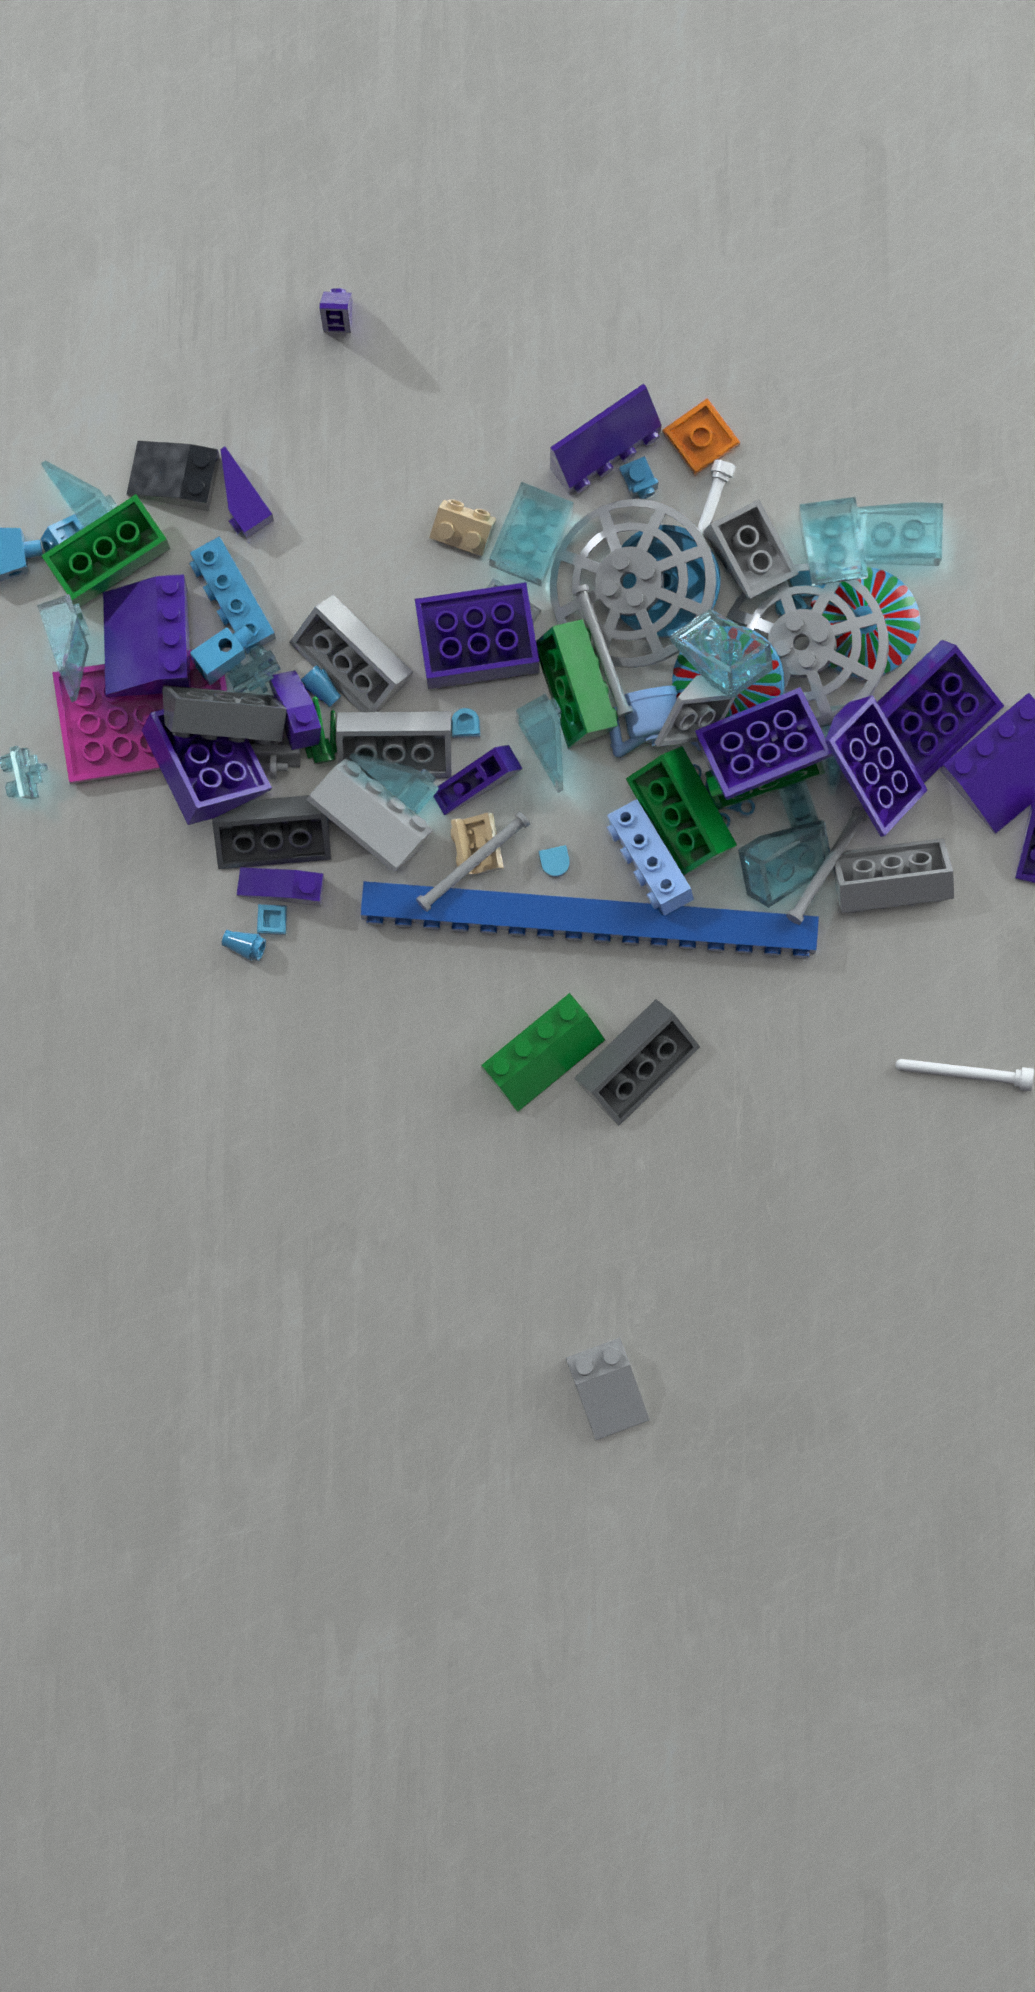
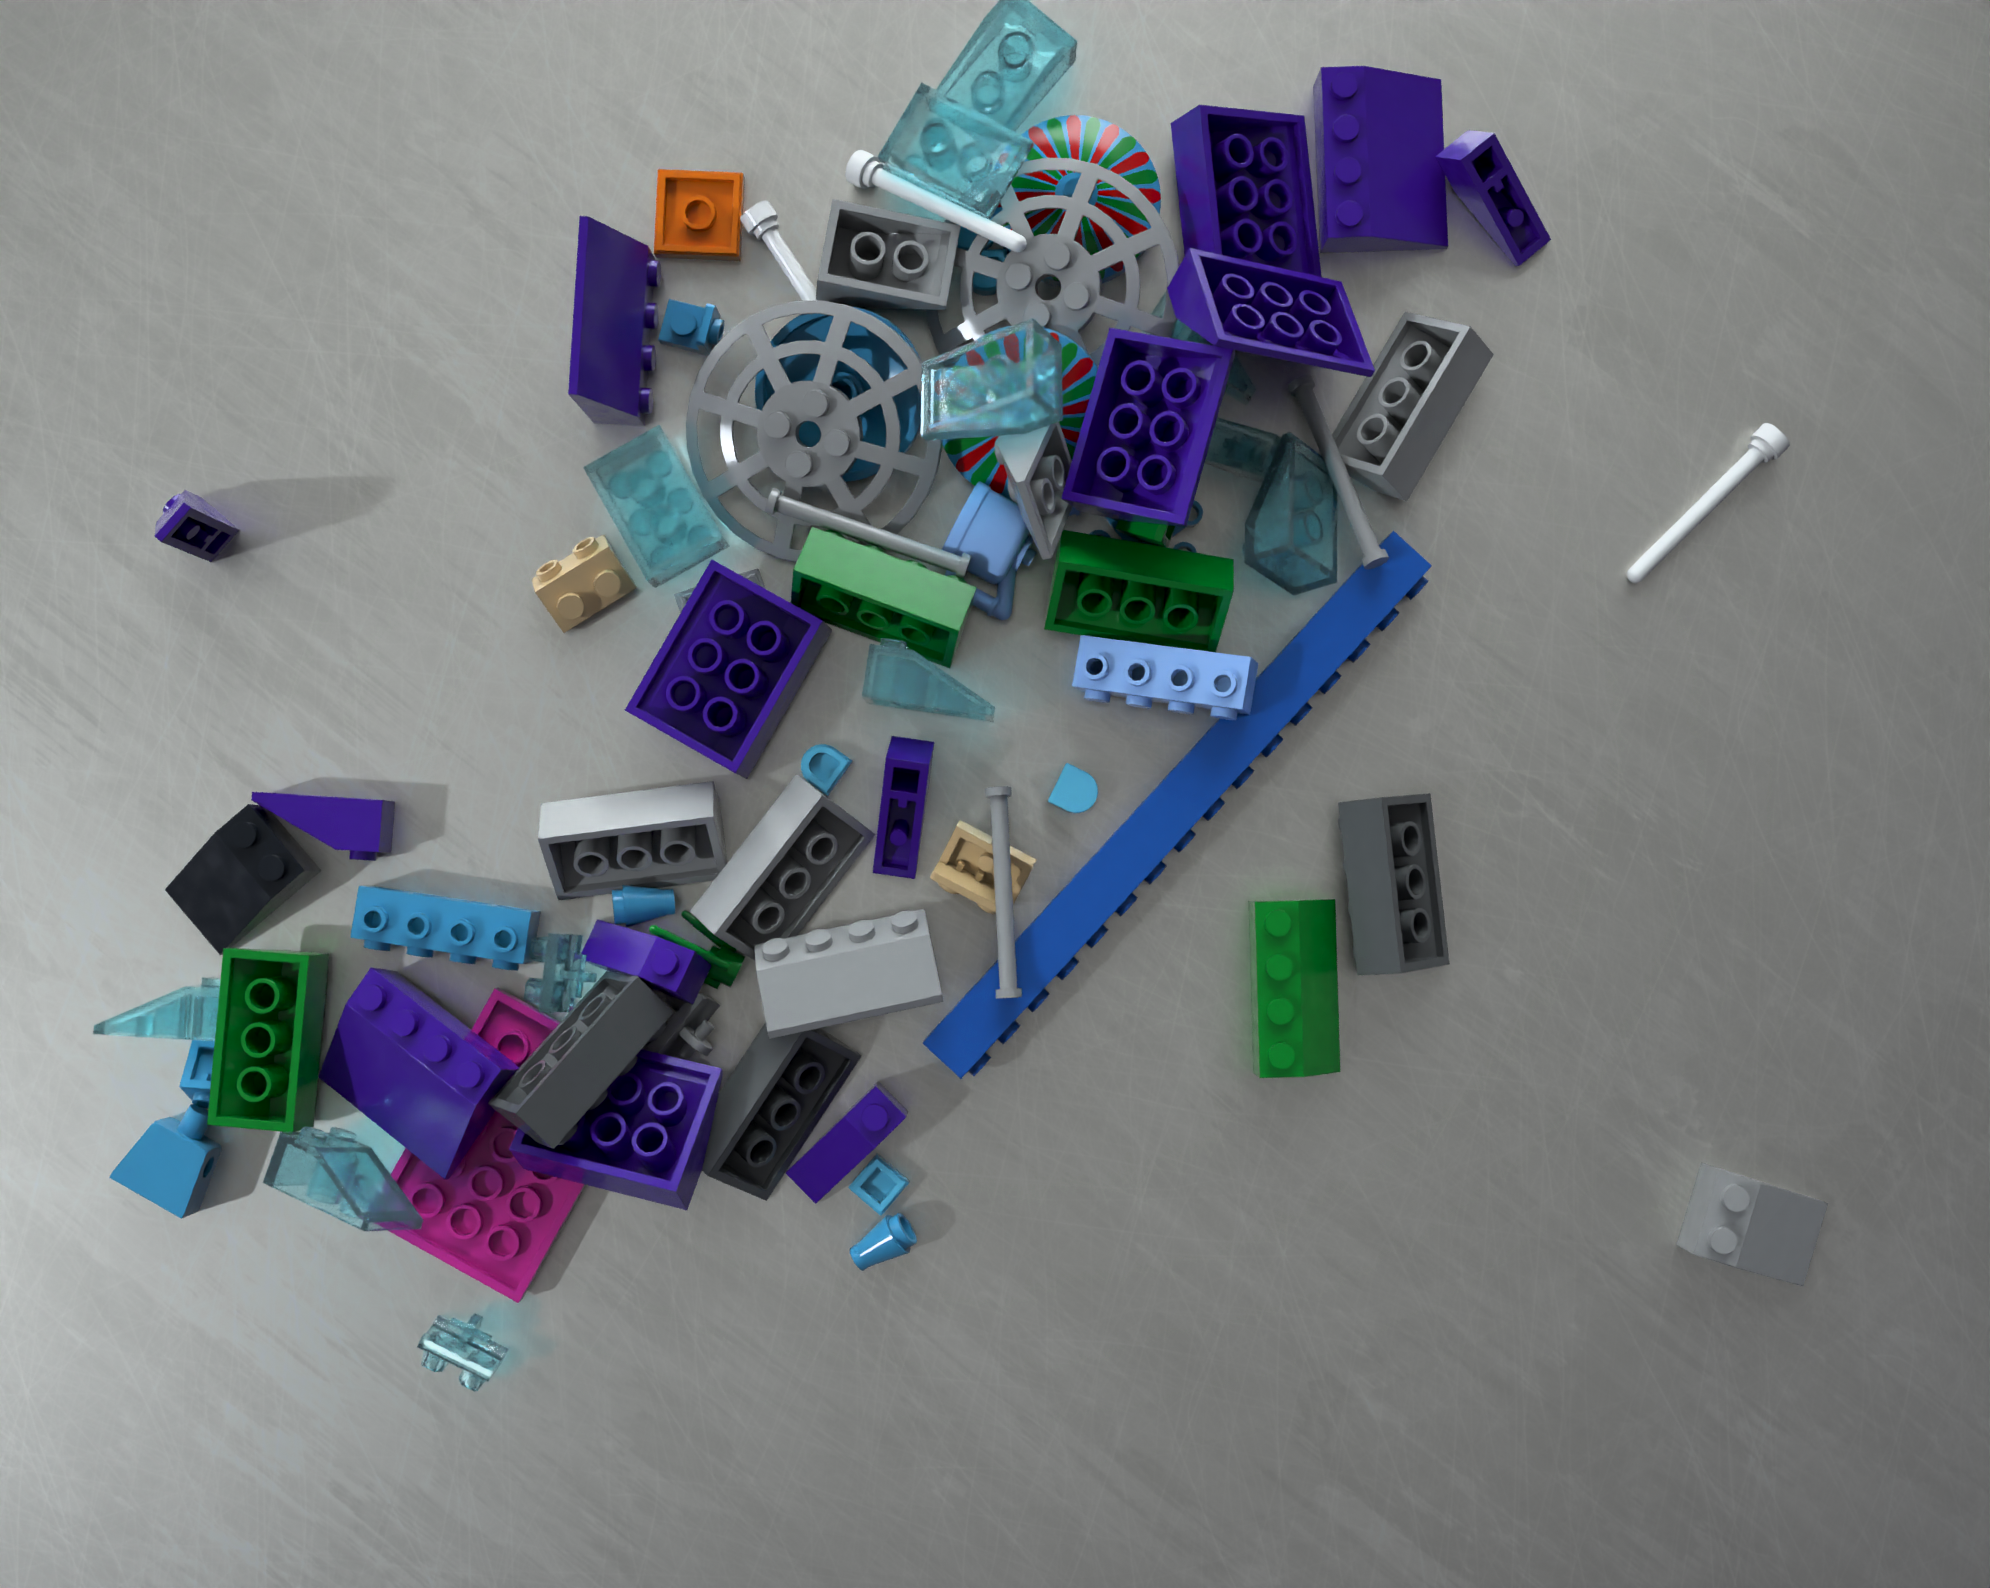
camera: 55 degrees left, 5 degrees up
dark azure torso [190,626,255,686] -> none
clear light blue slope [349,753,439,814] -> none
none -> white piece [845,150,1027,252]

